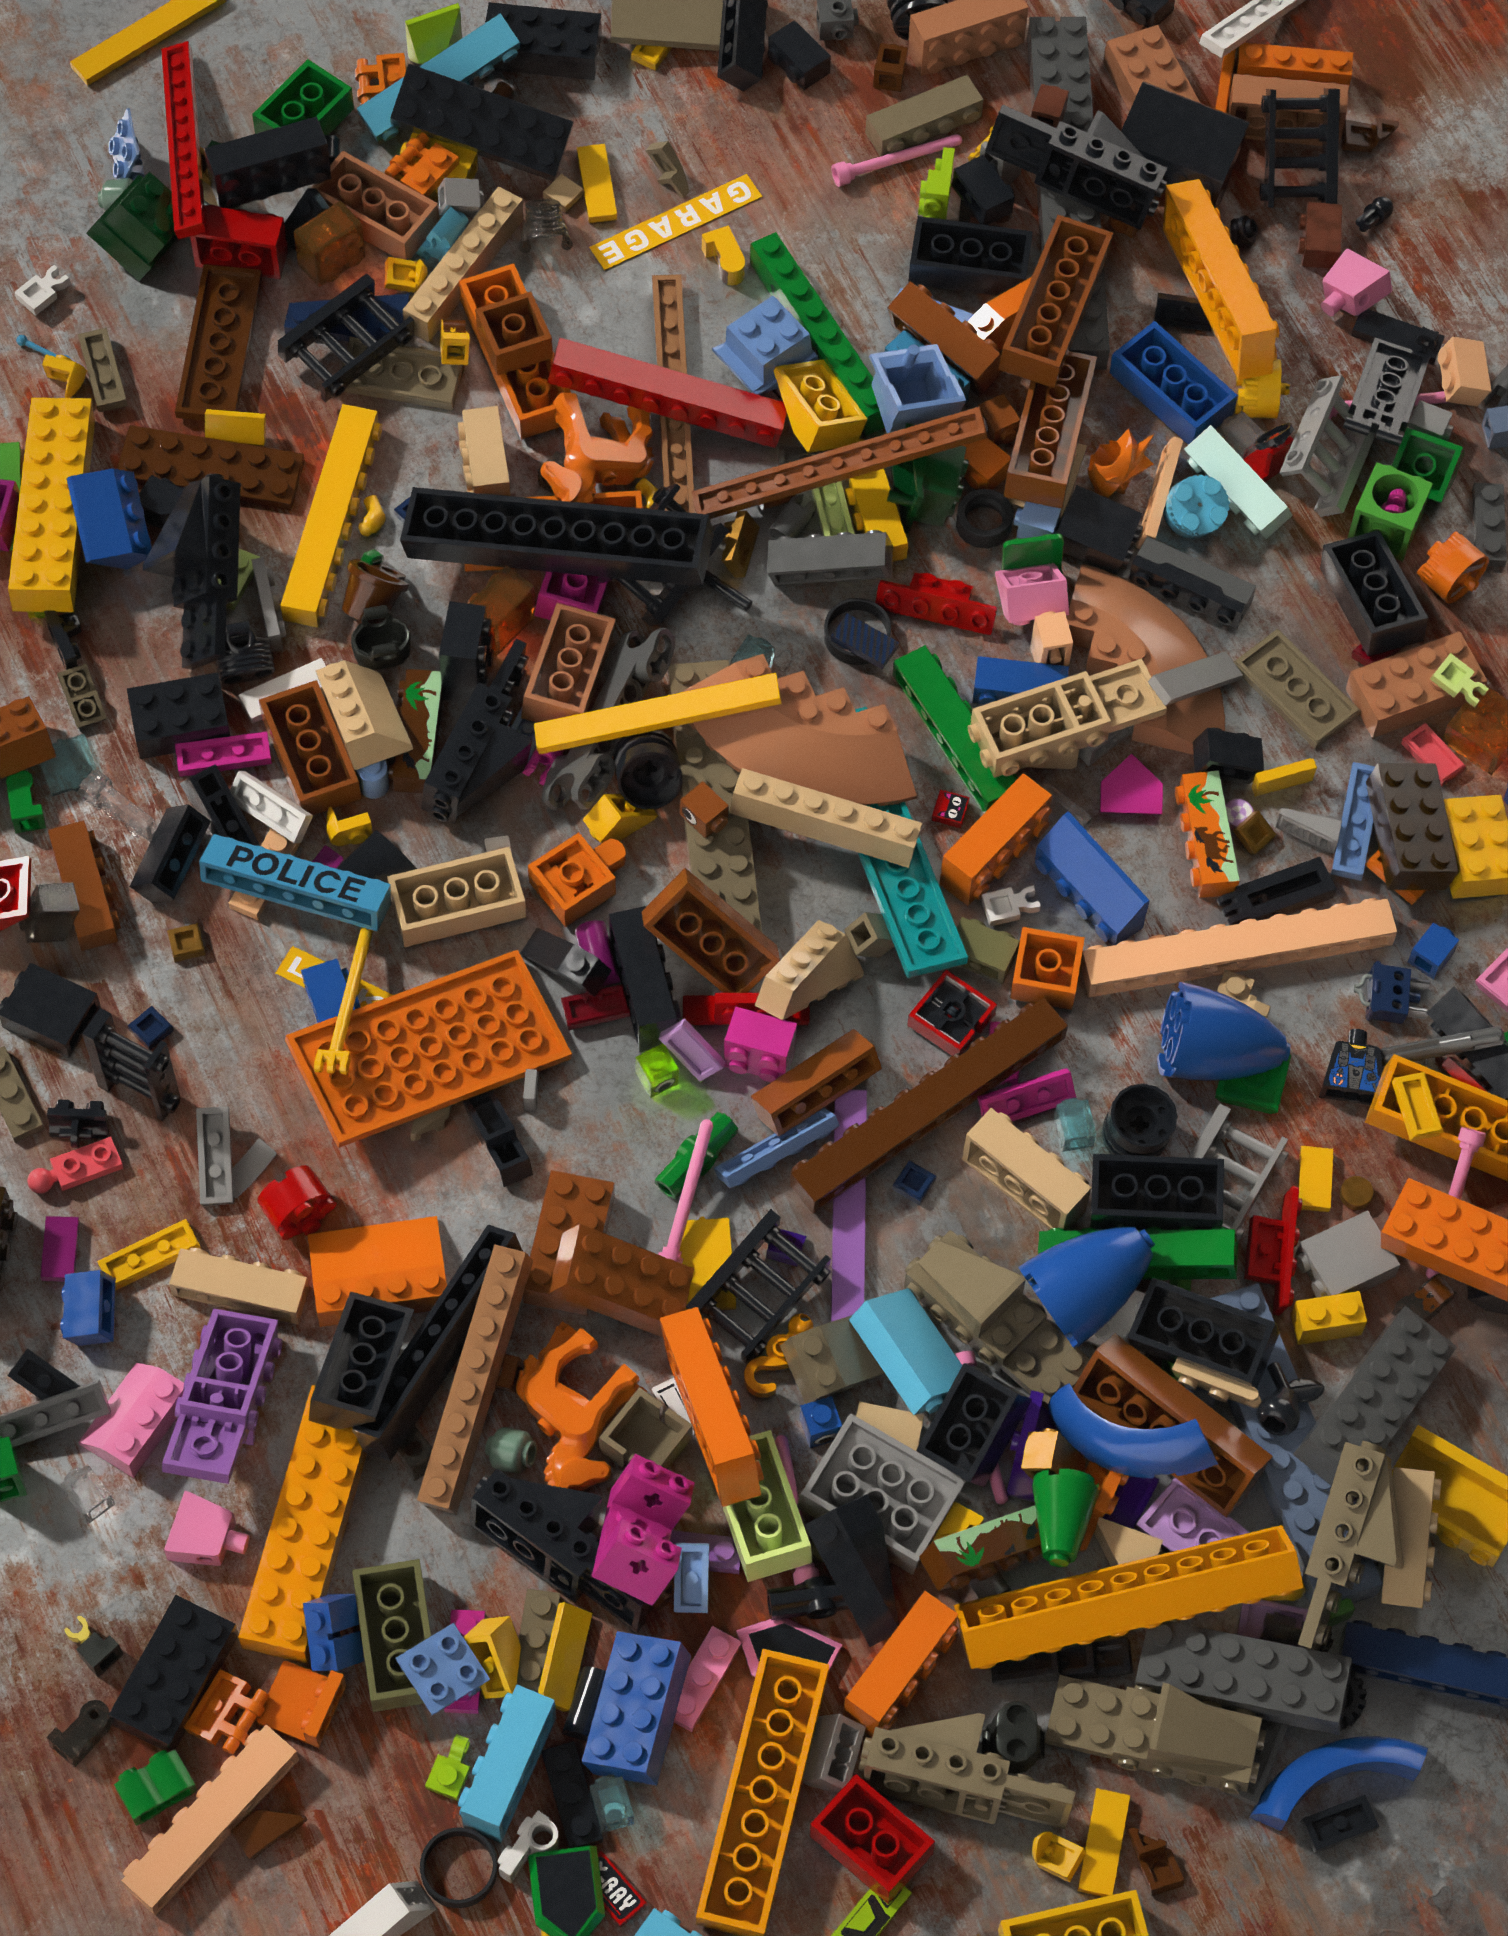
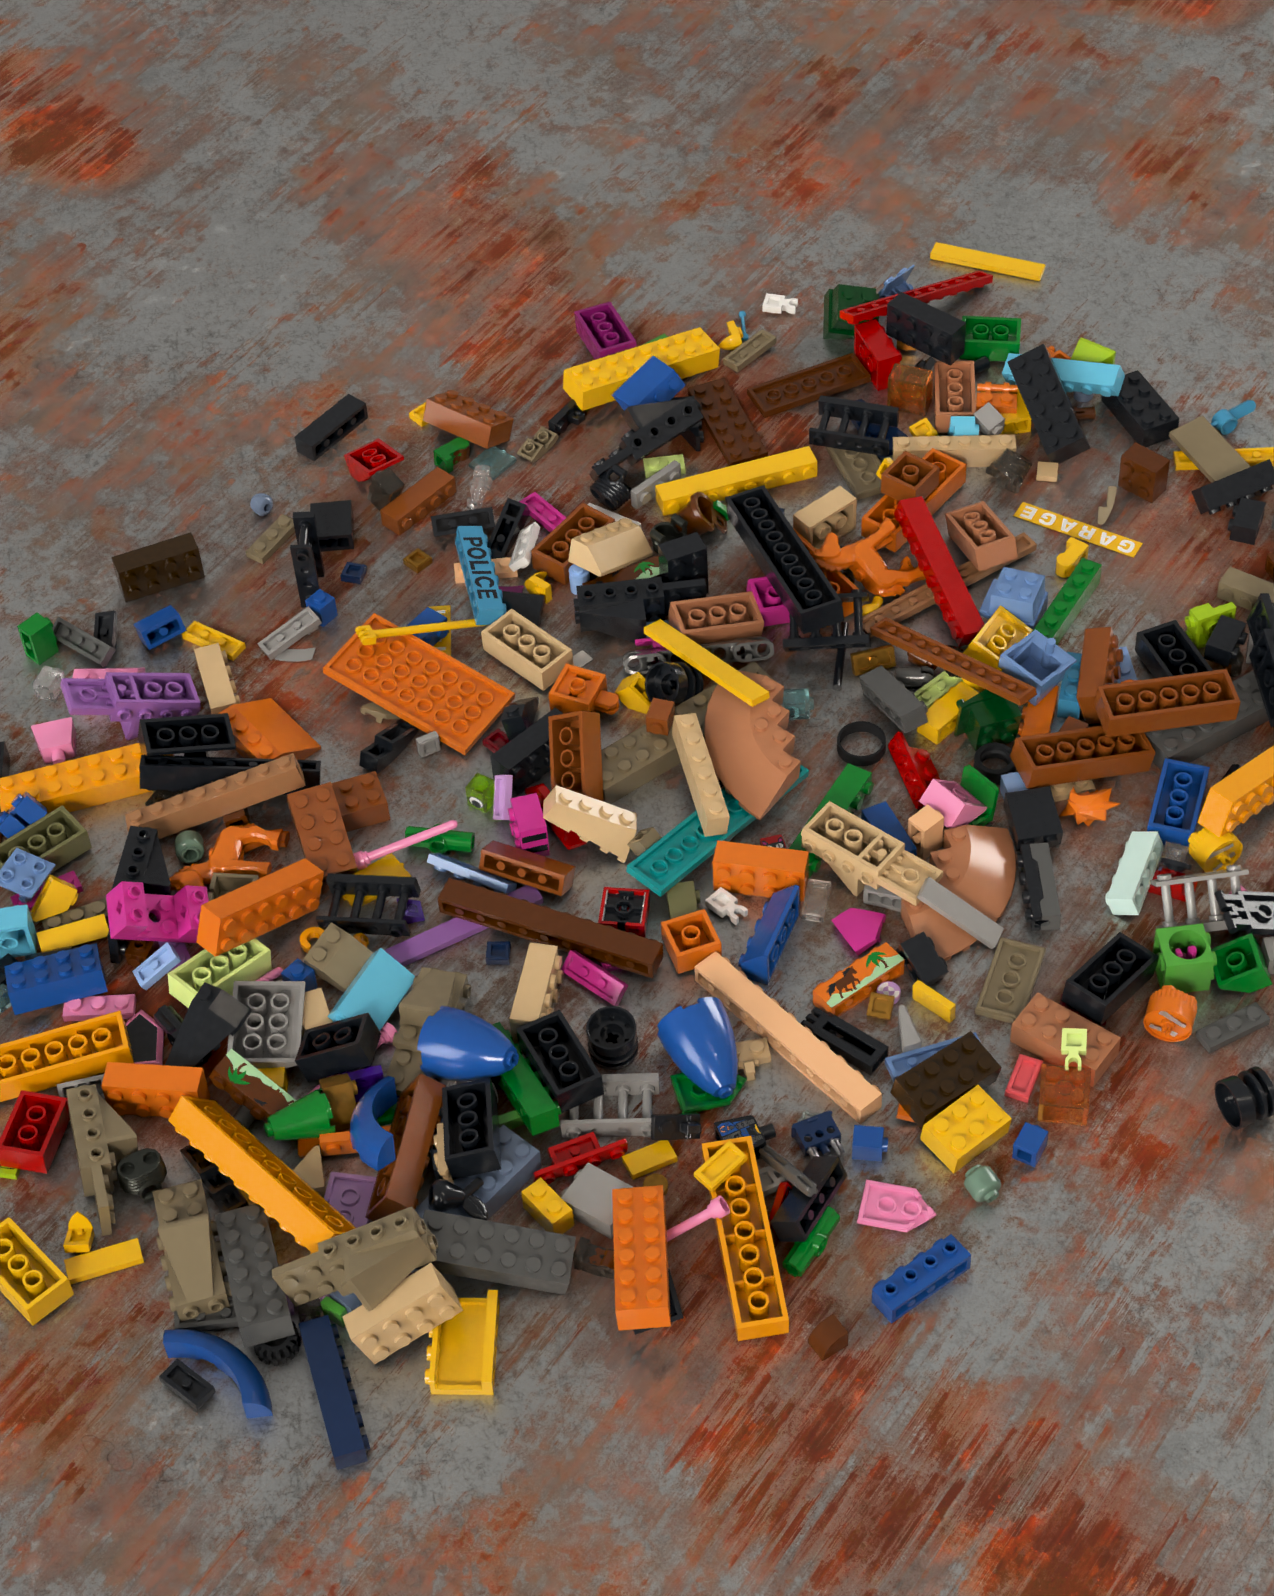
camera: 65 degrees right, 15 degrees down
coral plate [27,1136,123,1194] -> none
magenta tile [40,1216,80,1282] -> none
black hips [47,1099,109,1148] -> none
black brick [127,672,230,759] -> none
yellow tile [205,409,266,445] -> none
red brick [258,1165,337,1240] -> none
clear orange brick [467,565,536,657] -> none
yellow tile [577,144,617,223] -> none
bright pink piece [831,134,962,187] -> none
tile [831,613,899,670] -> none
clear light blue brick [1054,1098,1096,1152] -> none
dark purple tile [1103,1476,1160,1529] -> none
reddish brown slope [1128,1827,1184,1896] -> none
light nougat tile [1136,436,1183,549] -> none
medium azure piece [1163,475,1230,539] -> none
none -> blue brick [305,589,338,627]
none -> black hinge [651,1113,701,1141]
none -> nougat brick [945,501,1018,571]
none -> reddish brown brick [1118,442,1170,503]

